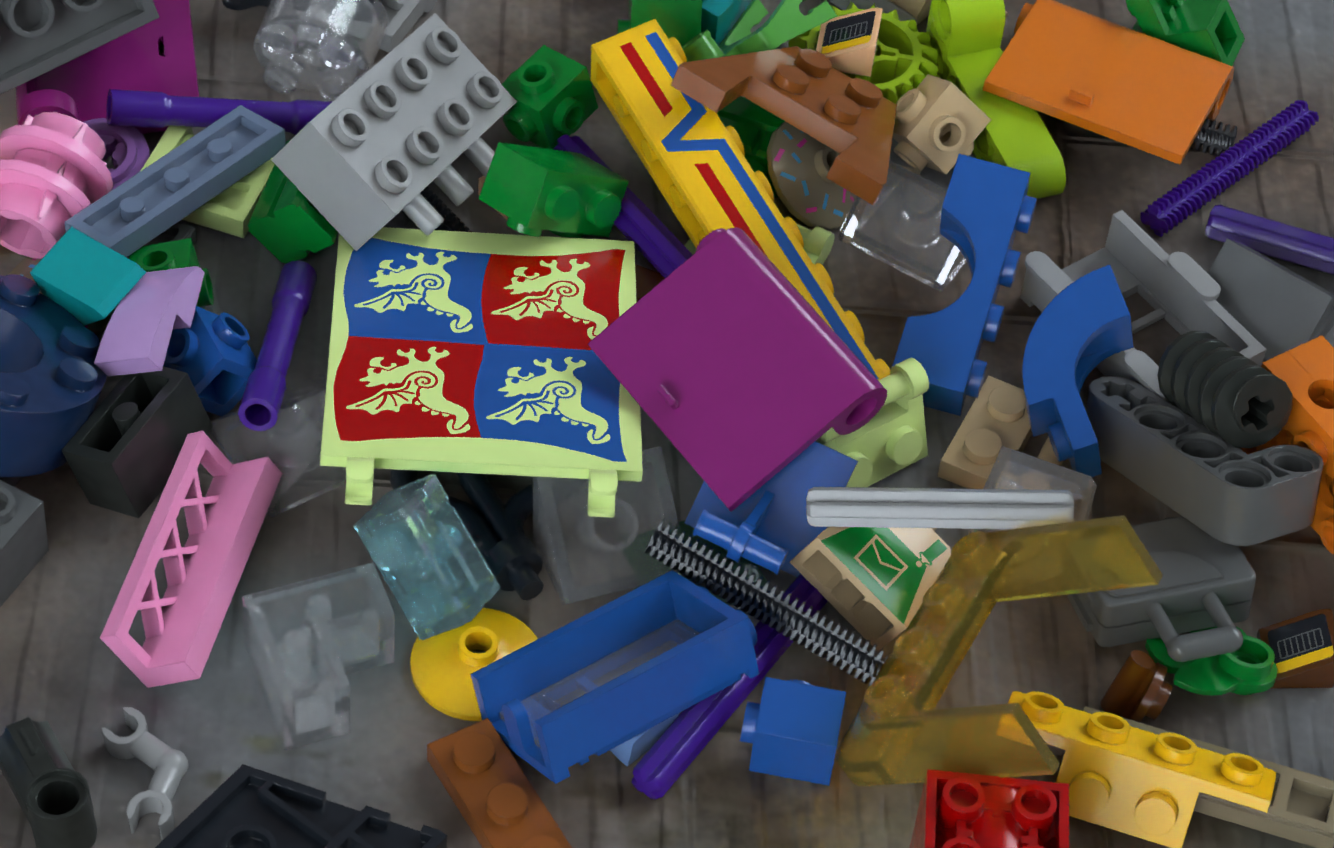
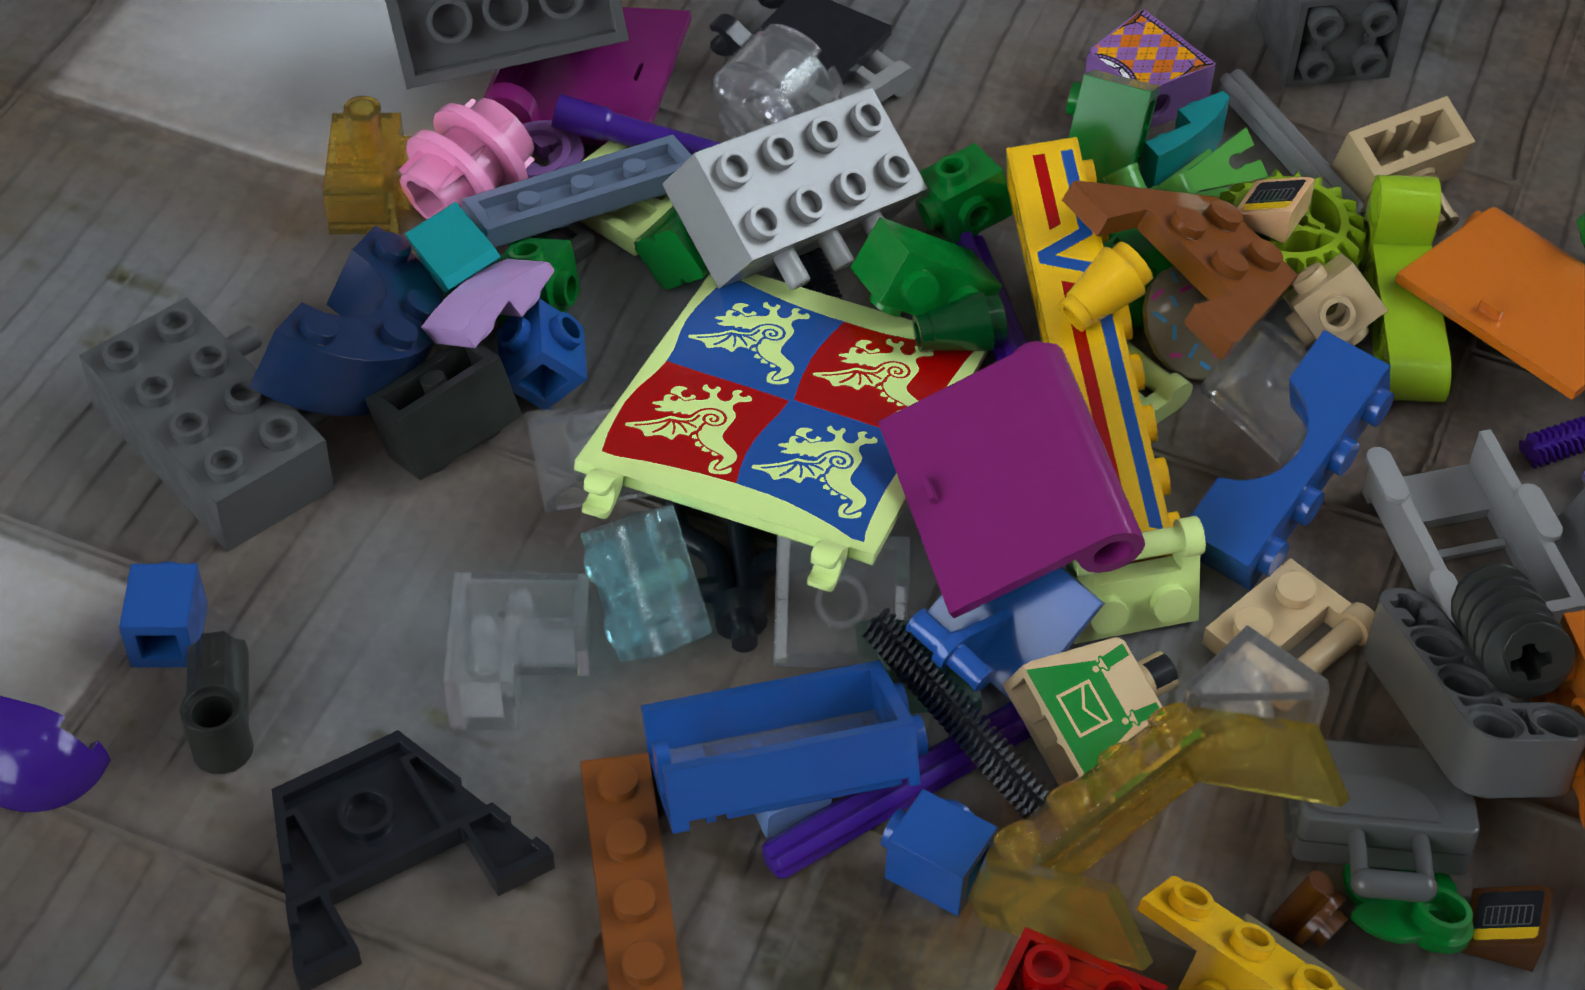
camera: 25 degrees right, 0 degrees up
bright pink fence [100,431,283,688] -> none
light grey arm [102,707,189,841] -> none
dark purple piece [238,261,317,431] -> none
yellow dish [410,607,538,721] -> none
light grey axle [806,487,1074,530] -> none
blue arch [1022,264,1134,481] -> none
none -> dark green cone [913,291,1008,352]
none -> yellow cone [1058,242,1153,332]

